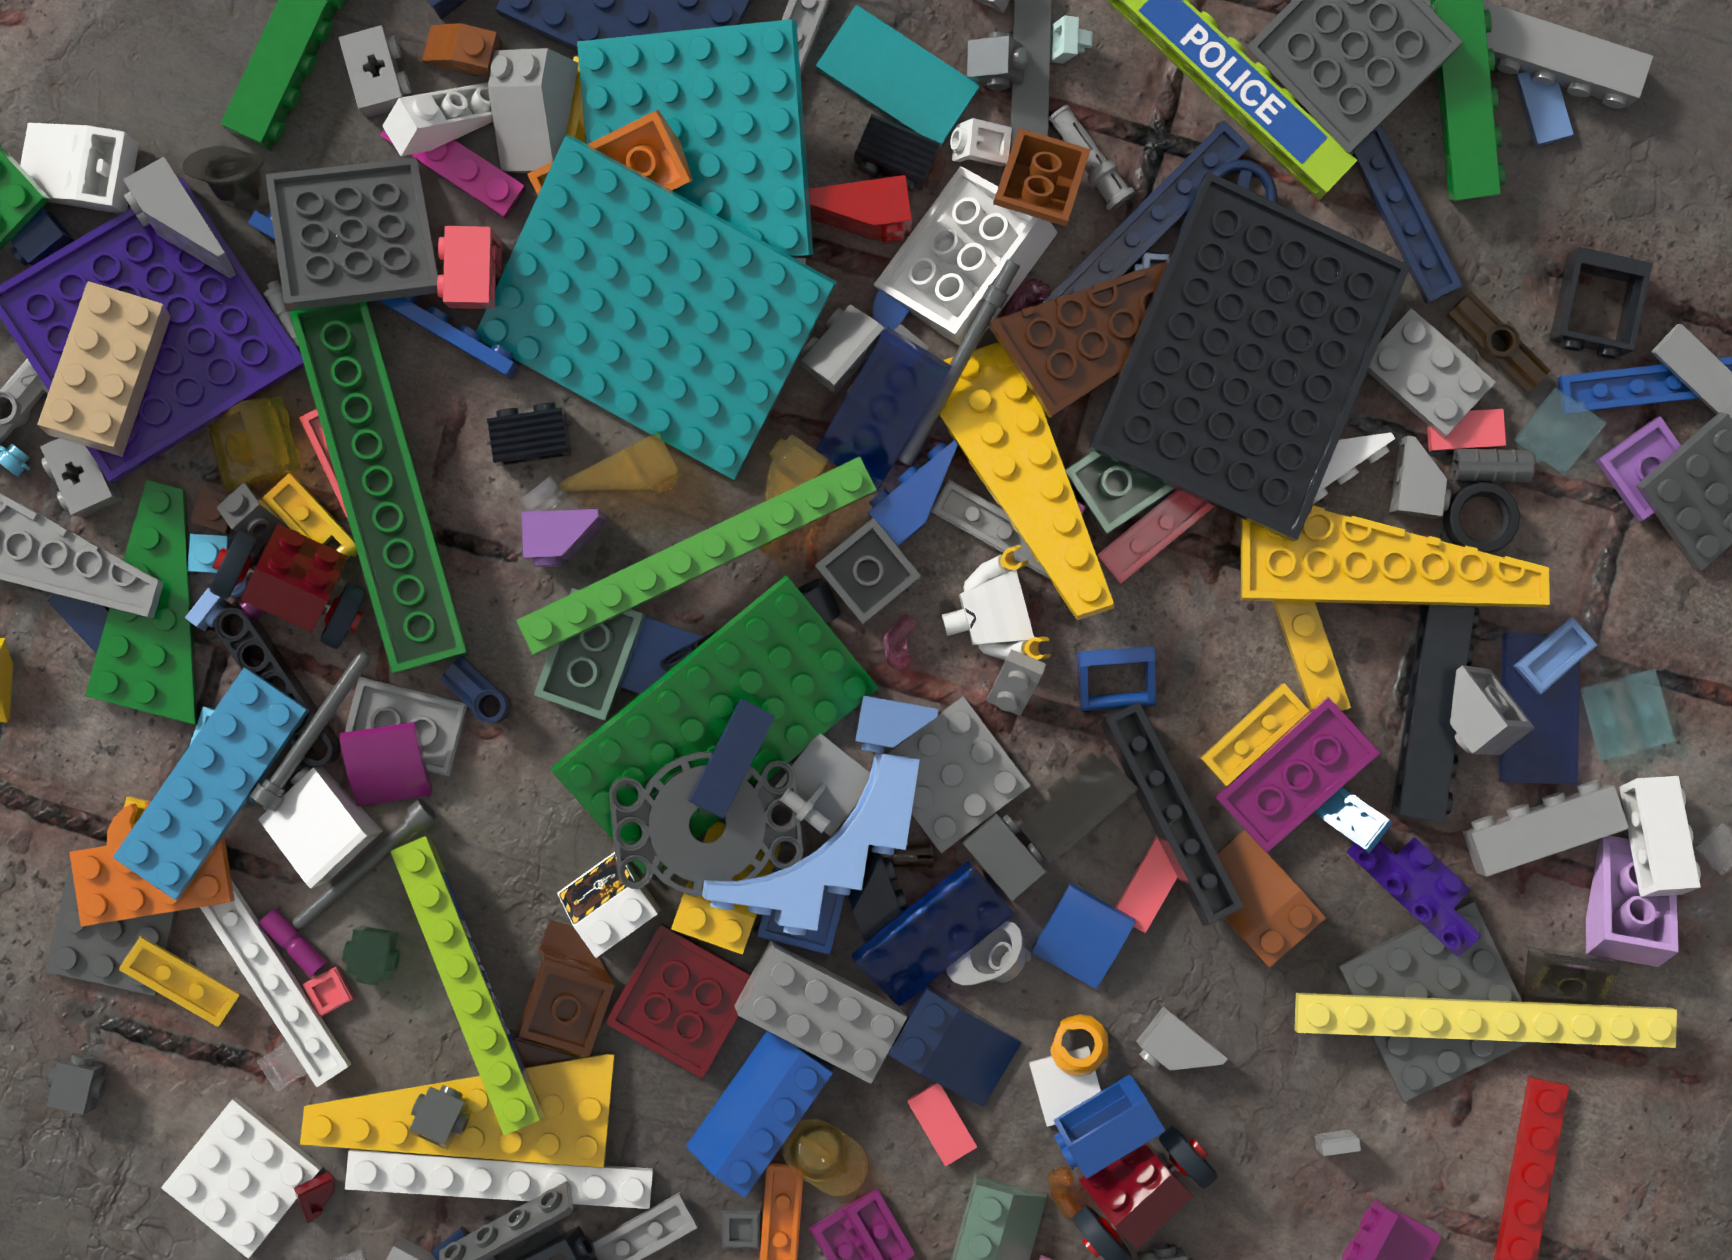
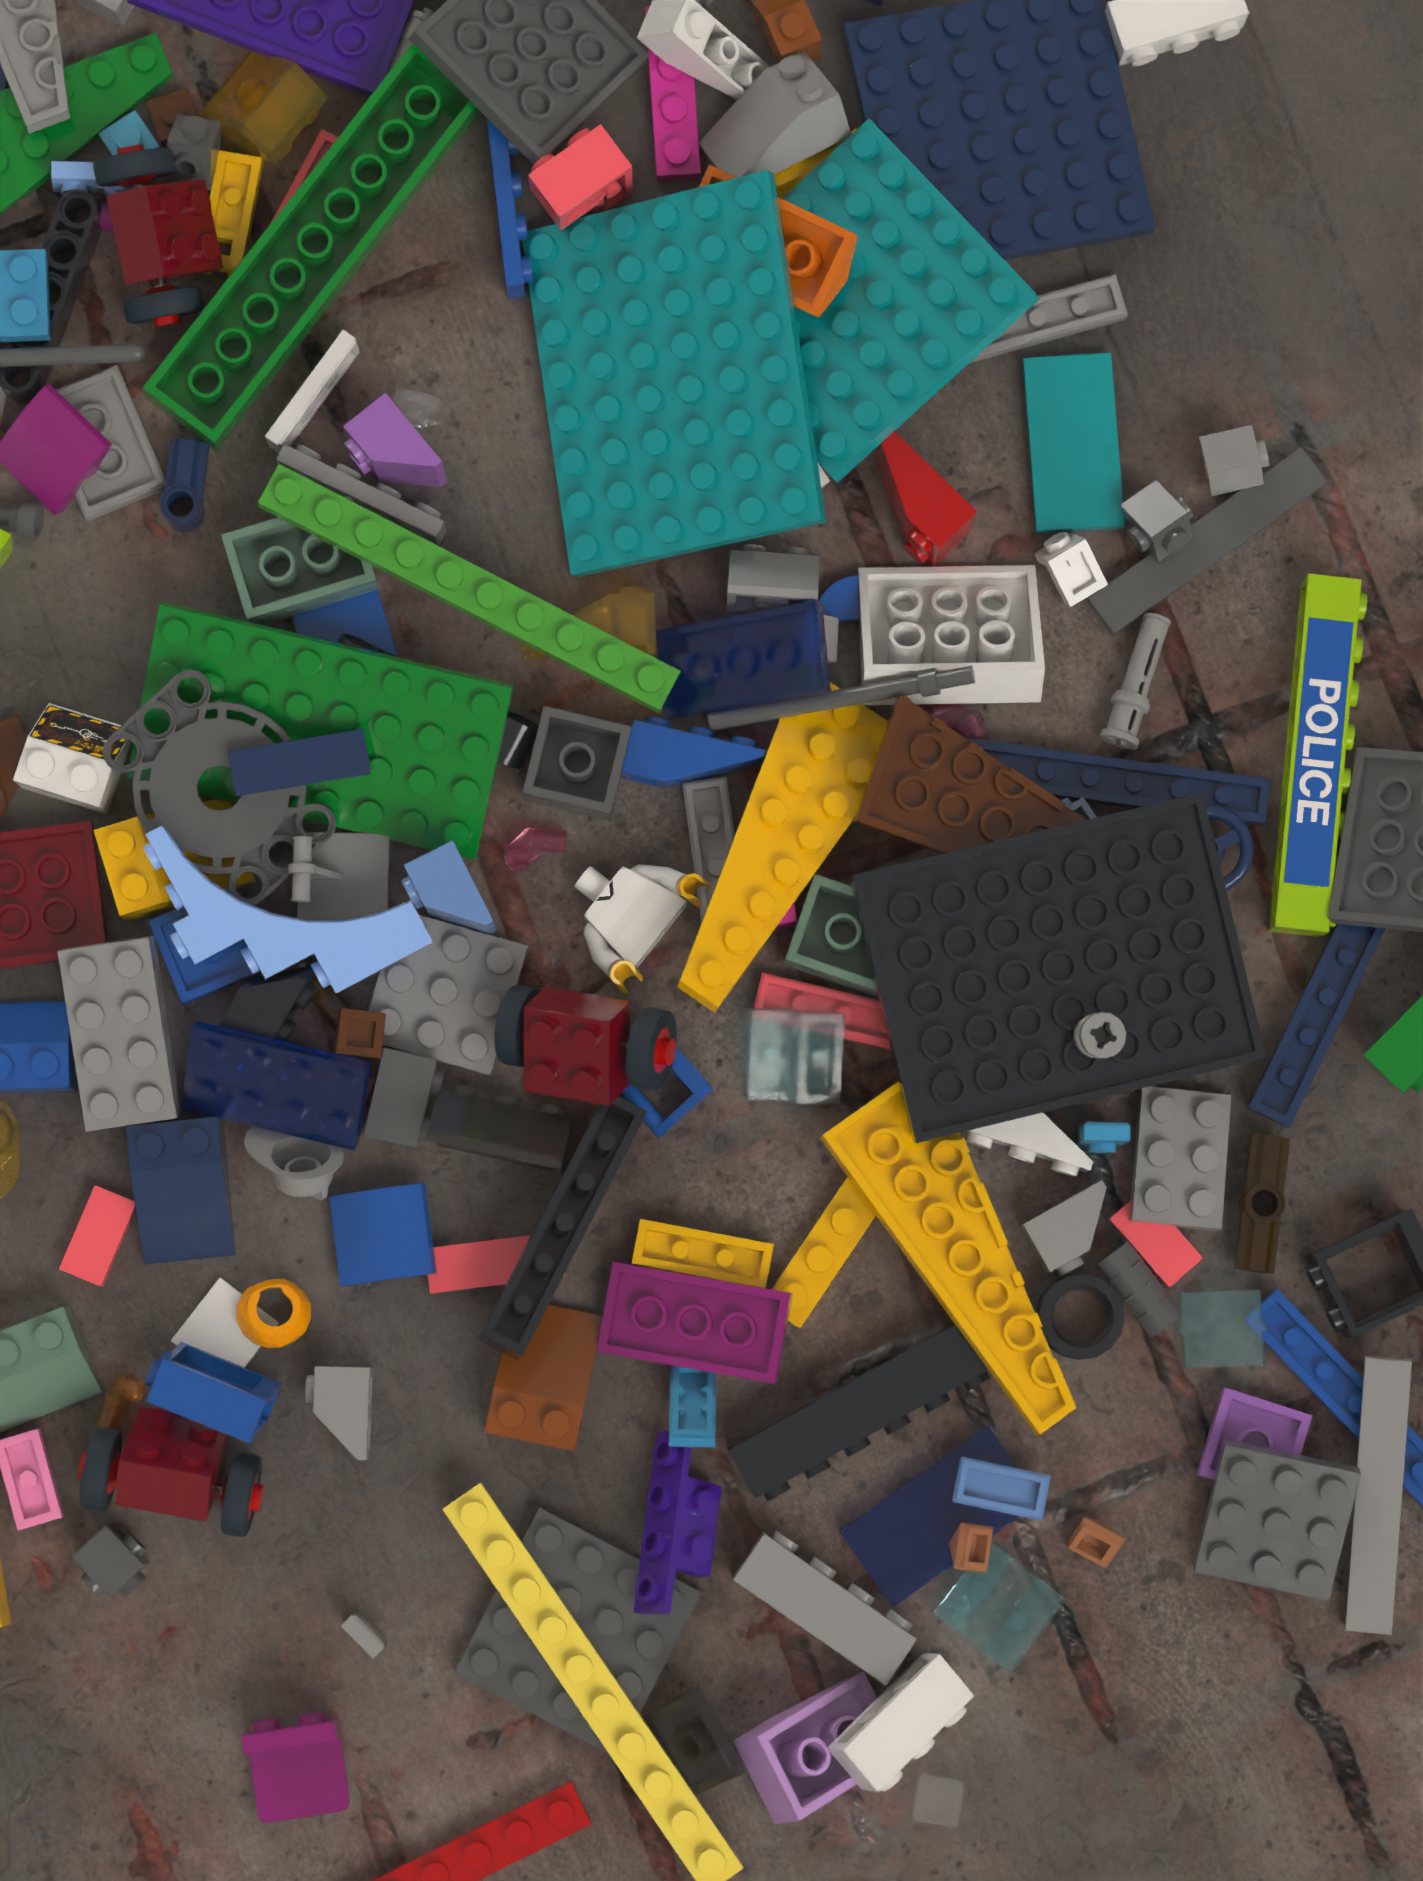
camera: 50 degrees right, 5 degrees down
black brick [487,402,572,466] -> none
clear yellow slope [558,432,682,494] -> none
black brick [854,114,941,192] -> none
light grey plate [986,649,1046,716] -> none
dark orange slope [993,128,1091,227] -> none
light aqua tile [1050,15,1093,64] -> none
light grey slope [1450,665,1535,755] -> none
none -> white tile [265,330,360,453]
none -> light grey plate [276,444,446,546]
none -> reddish brown plate [333,1008,386,1059]
none -> dark red brick [494,985,677,1106]
none -> clear light blue slope [743,1008,845,1104]
none -> nougat slope [949,1523,993,1573]
none -> nougat slope [1065,1517,1125,1568]
none -> light grey wheel [1074,1012,1126,1059]
none -> dark azure plate [1075,1122,1130,1153]

